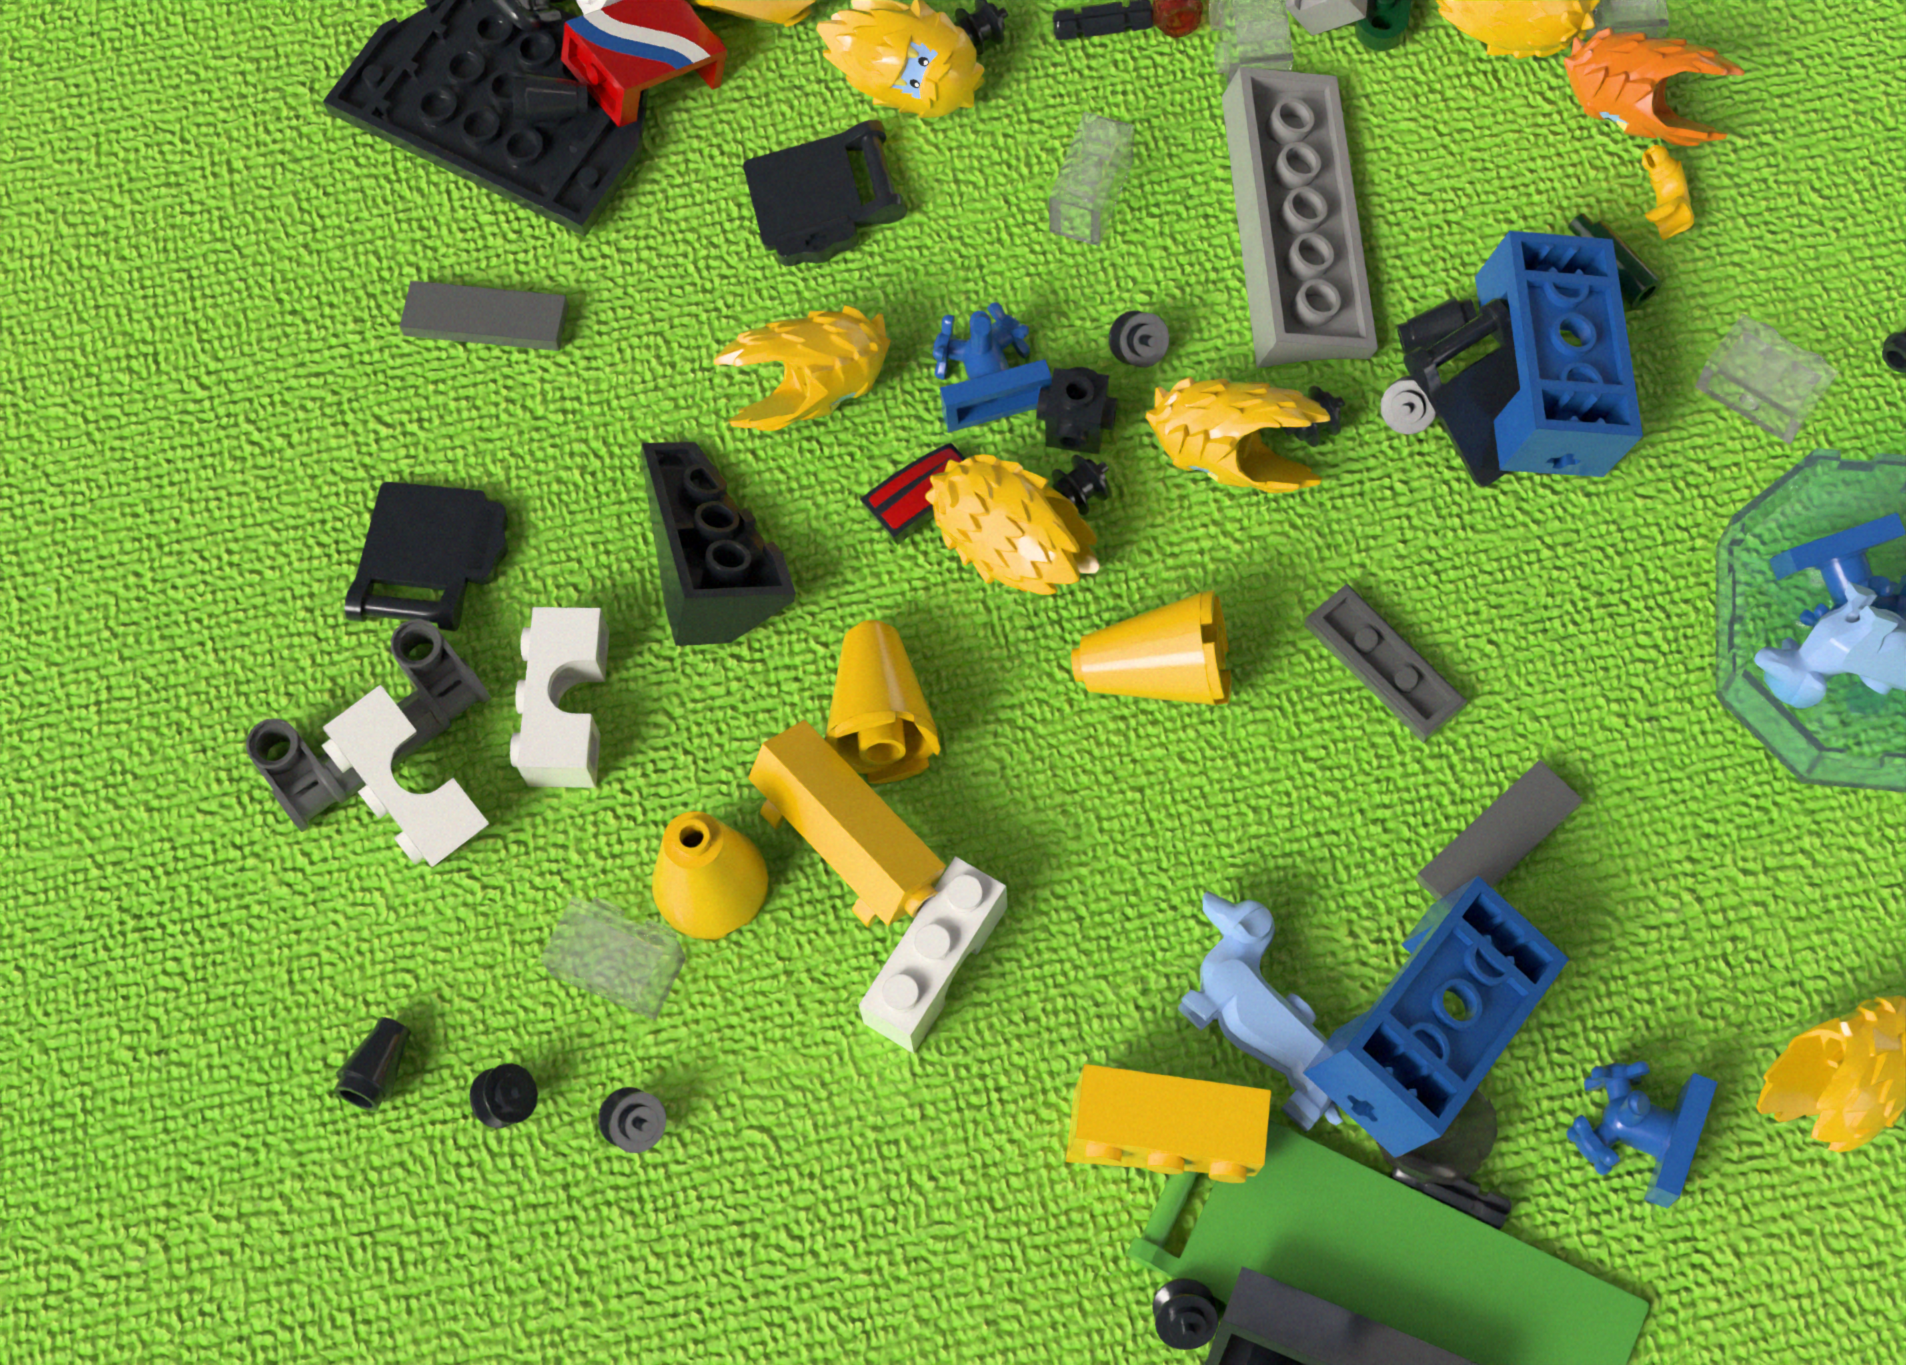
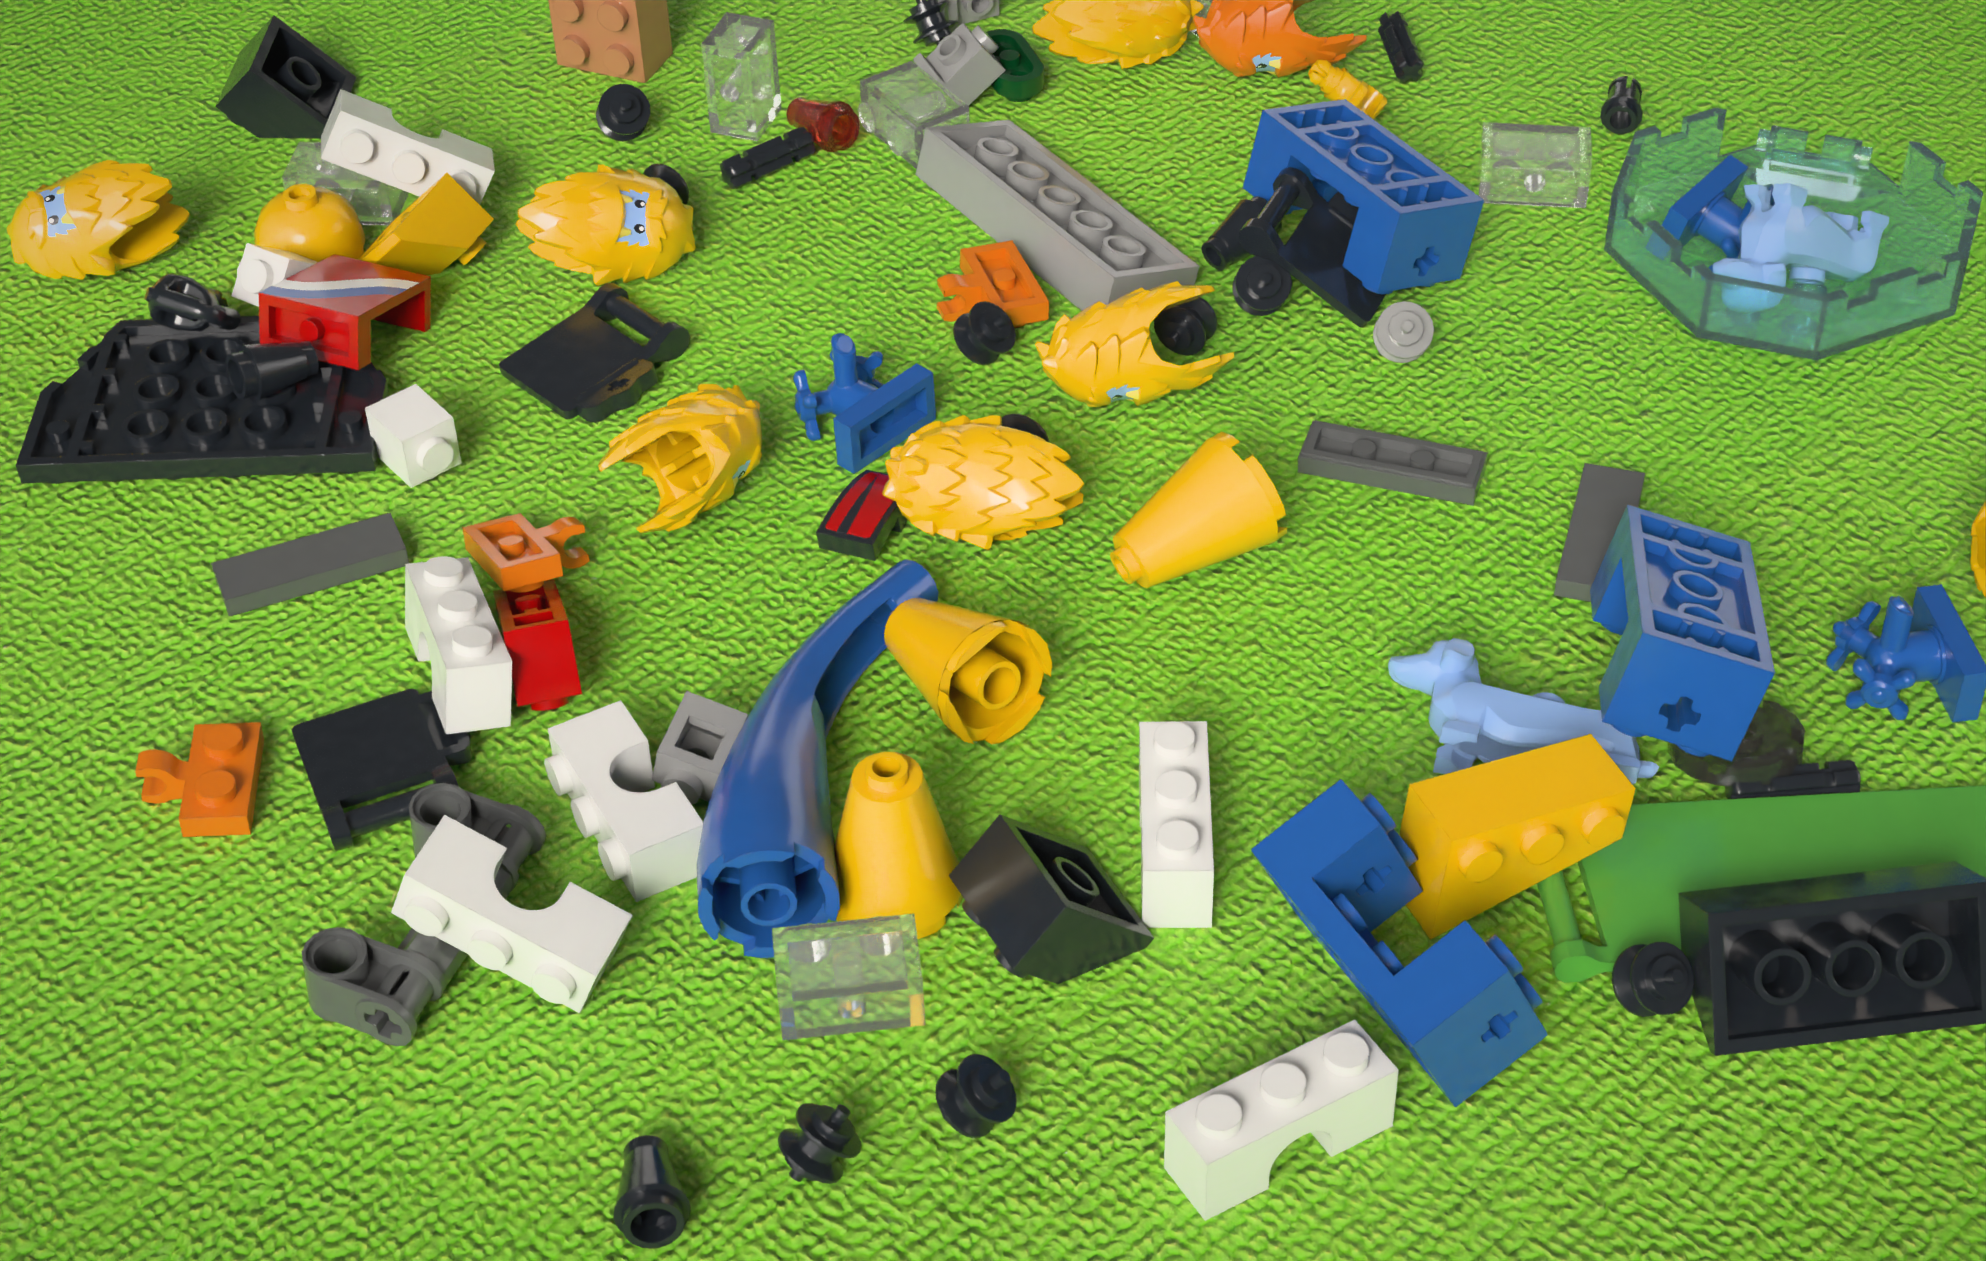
camera: 35 degrees left, 25 degrees down
black wedge [640,442,796,646] -> none
yellow brick [748,719,946,928] -> none
black brick [1036,367,1118,455] -> none
clear brick [1049,111,1135,246] -> none
none -> orange plate [135,722,264,837]
none -> white brick [365,384,462,488]
none -> white arch [405,556,512,734]
none -> orange plate [462,513,590,592]
none -> red slope [493,579,582,711]
none -> light grey brick [652,691,748,804]
none -> blue brick [696,559,938,958]
none -> orange plate [937,240,1049,328]
none -> black slope [949,814,1154,984]
none -> white arch [1164,1020,1399,1221]
none -> blue plate [1251,779,1548,1108]
none -> light grey wheel [1373,301,1434,363]
none -> black axle [1378,11,1424,83]

